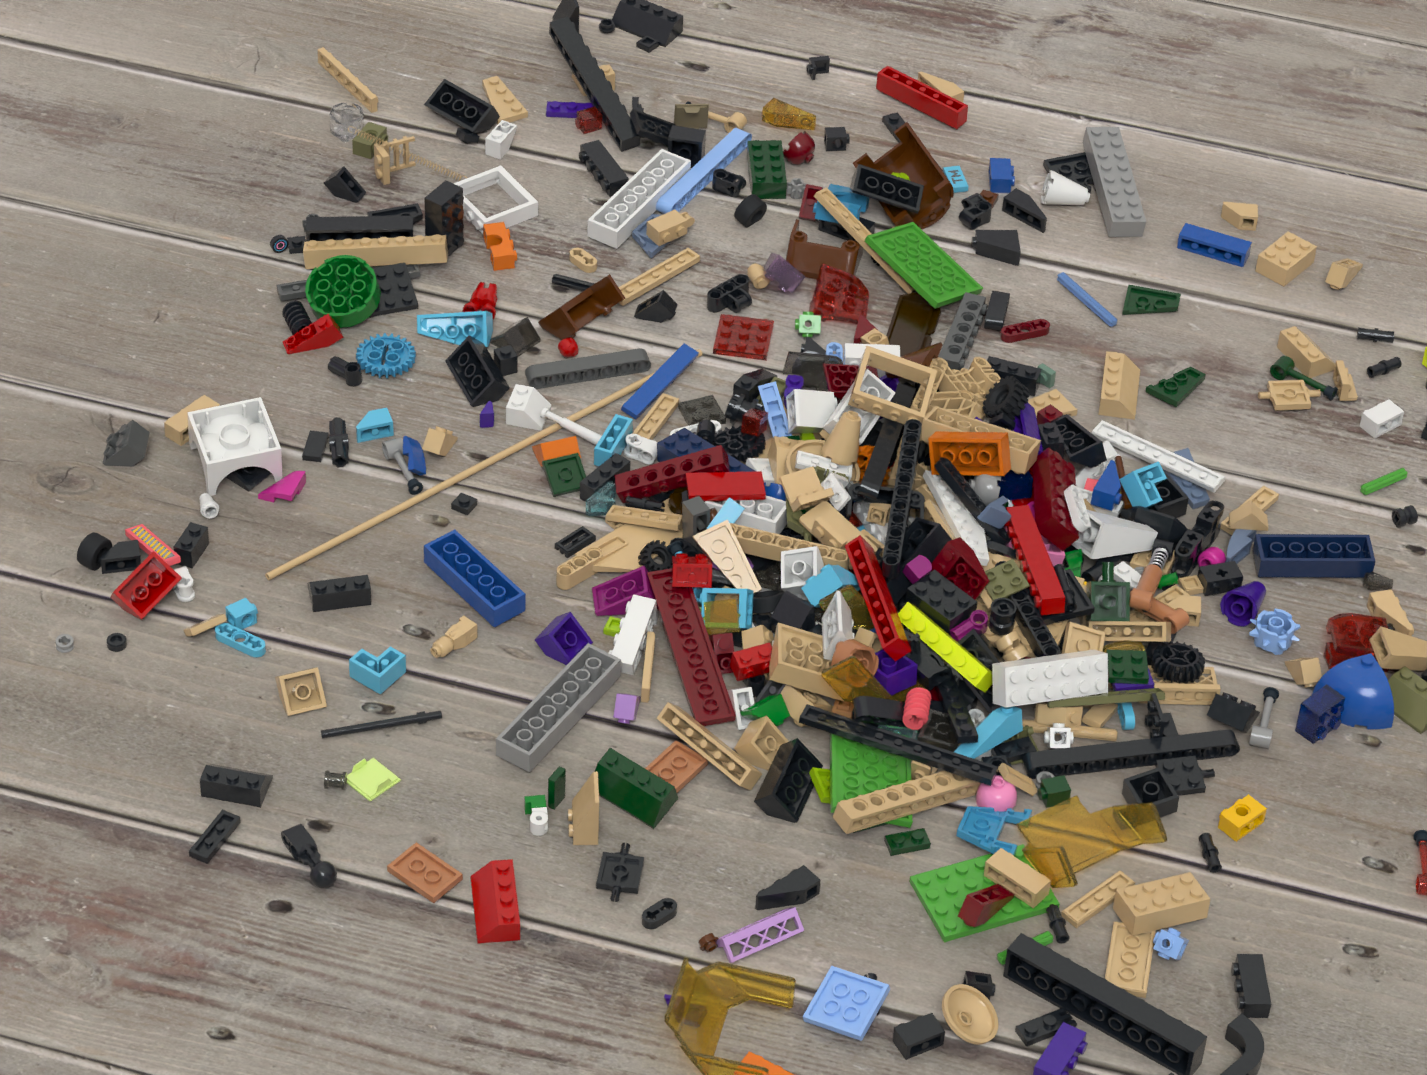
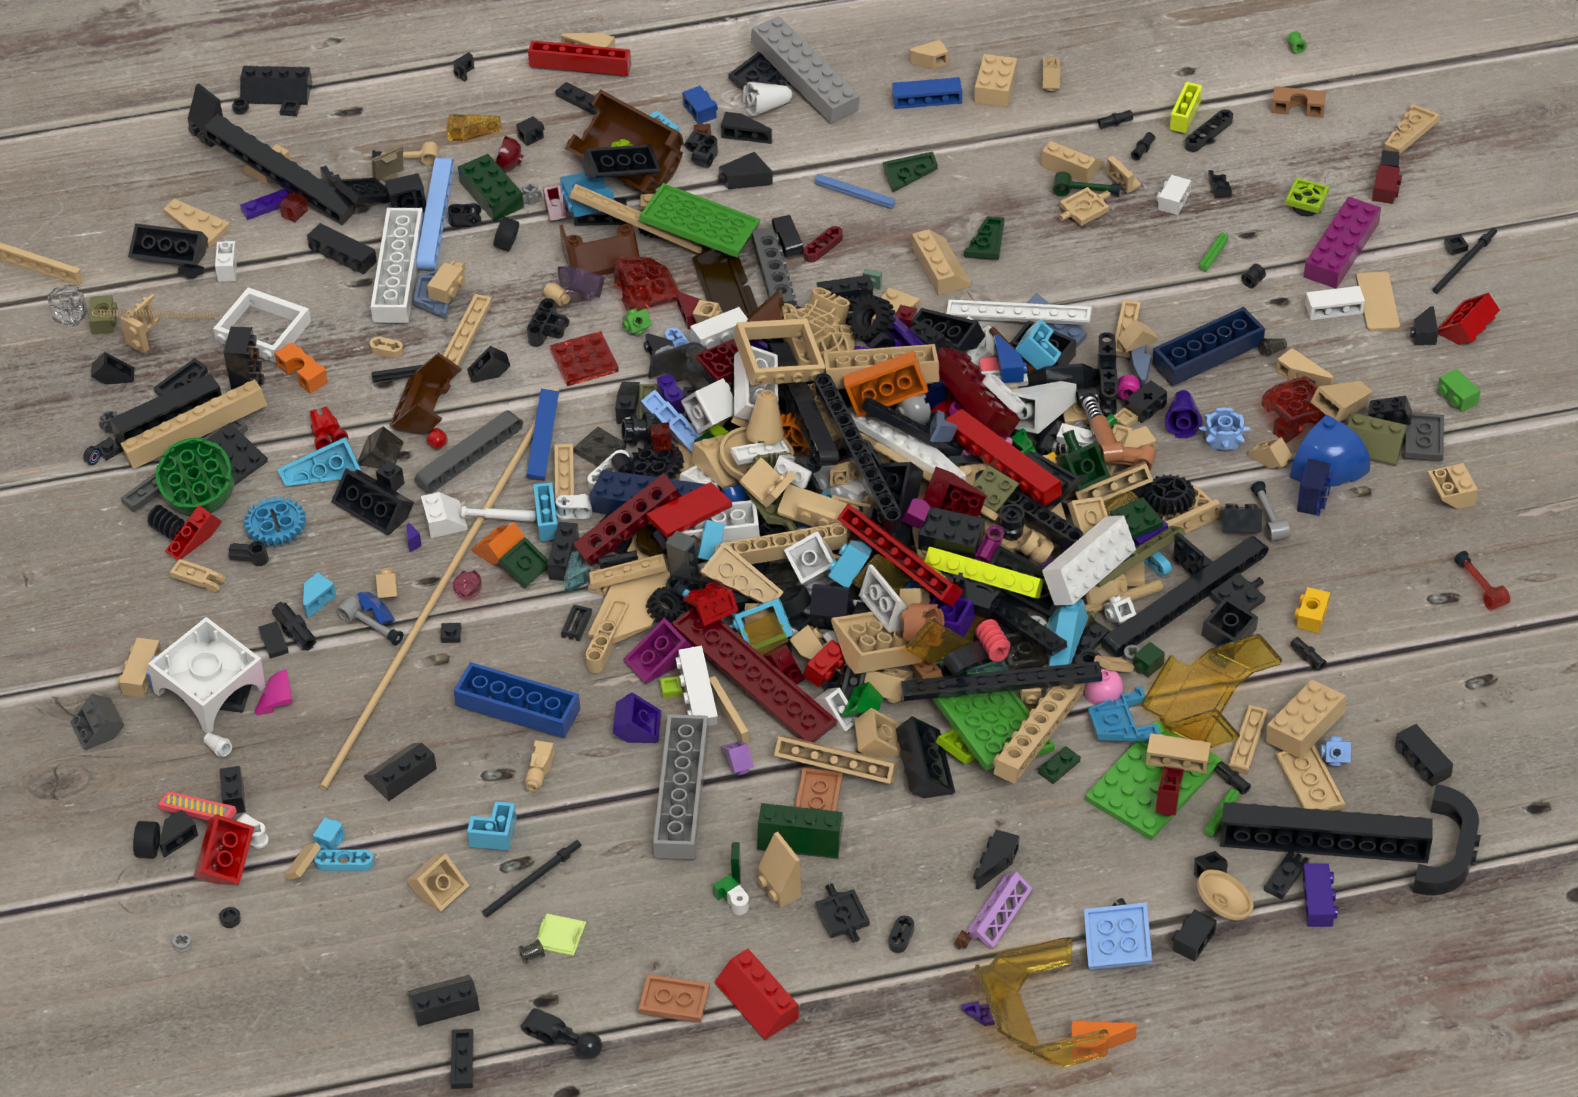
camera: 25 degrees left, 5 degrees up
none -> tan hinge [169,559,225,592]
none -> clear pink hair [453,570,482,599]

